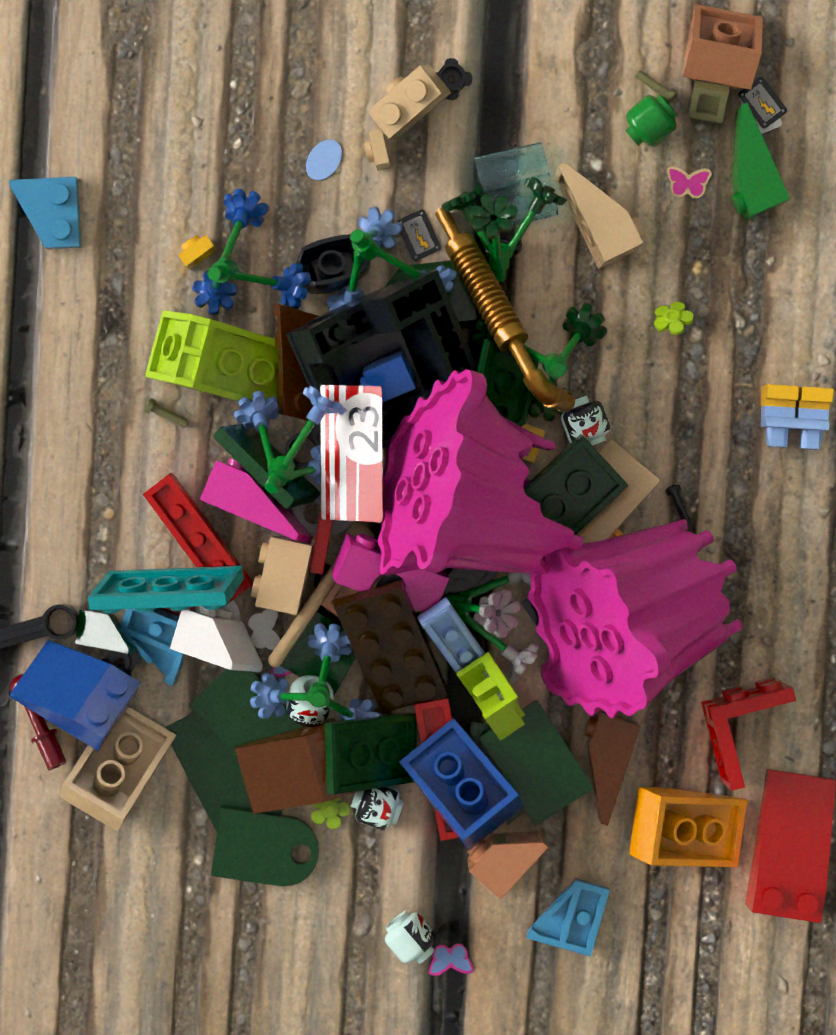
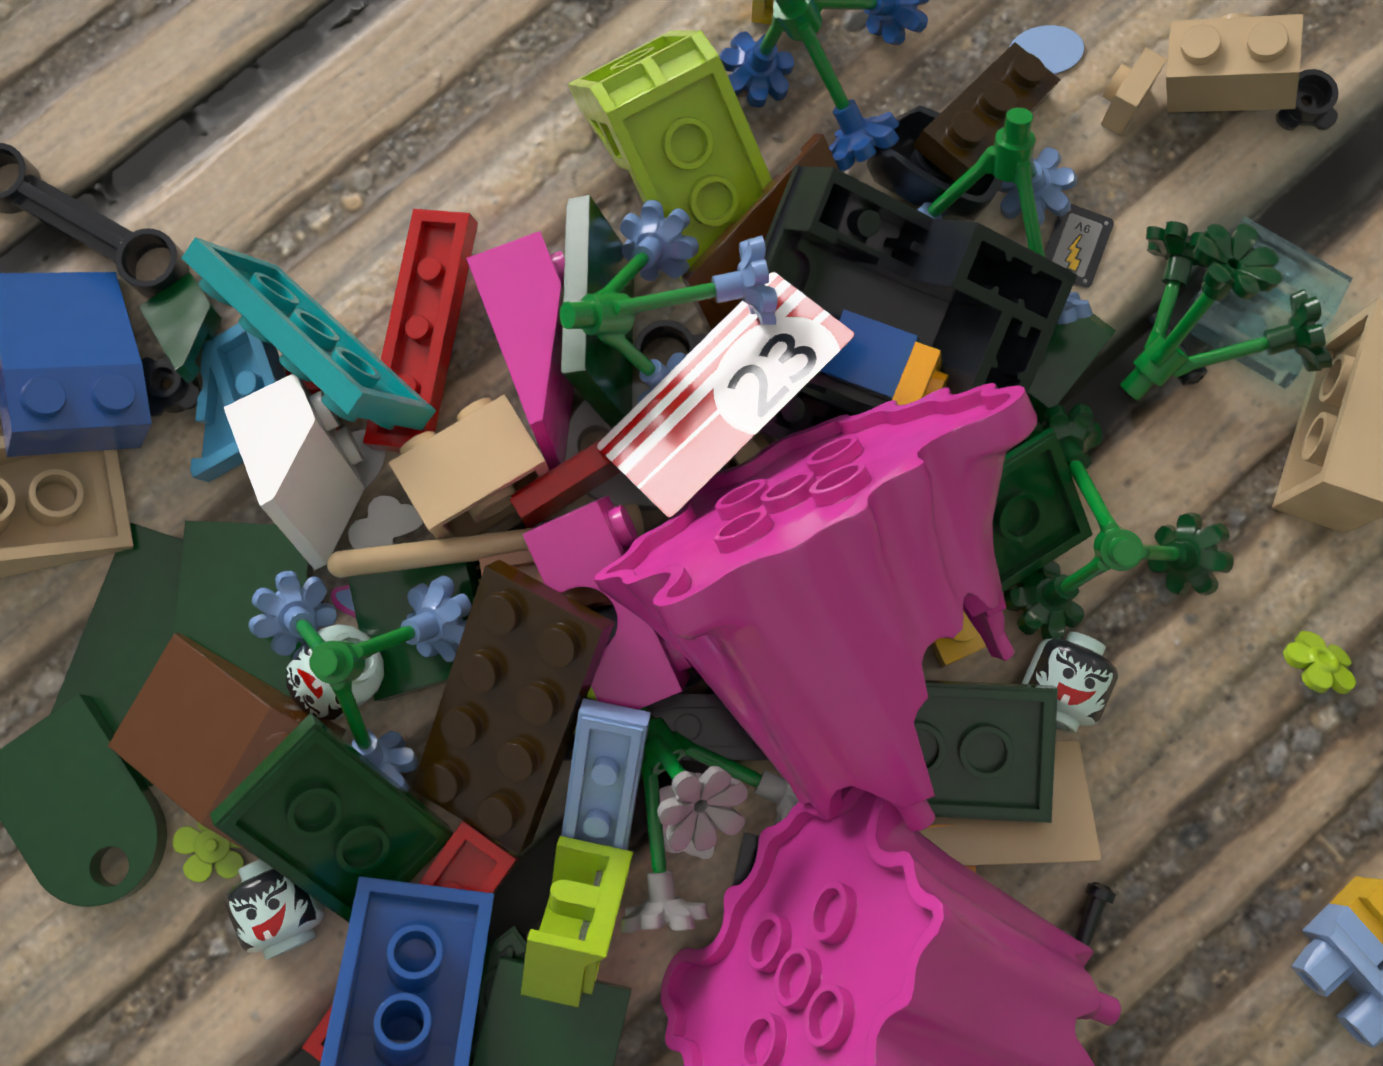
camera: 55 degrees right, 10 degrees down
olive piece [144,398,189,428] -> none
pearl gold piece [435,208,575,412] -> none
none -> light orange plate [892,342,949,405]
none -> dark brown plate [913,42,1061,182]

